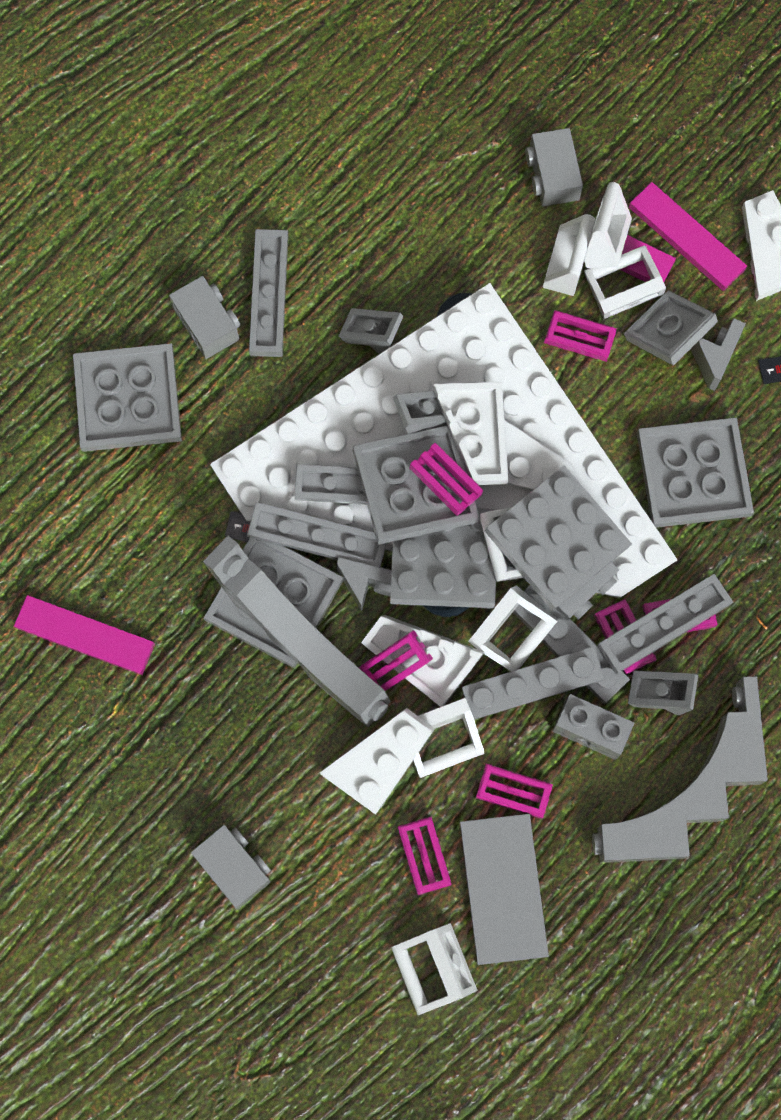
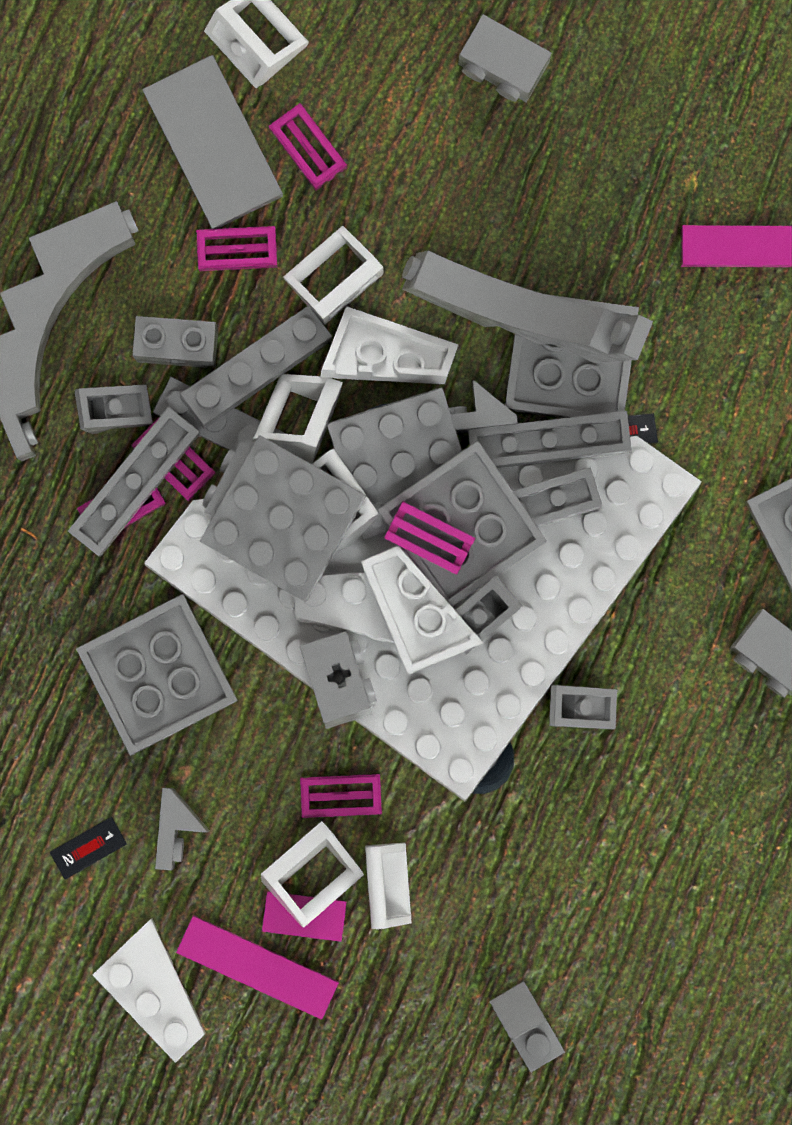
camera: 160 degrees right, 10 degrees up
light grey plate [249,229,289,357] -> none
white wing [319,708,435,815] -> none
dark pink tile [358,630,433,691] -> none
light grey brick [525,128,583,207] -> none
white tile [584,182,632,268] -> none
light grey tile [624,290,718,365] -> none
none -> light grey brick [300,631,377,729]
none -> light grey slope [489,981,565,1073]

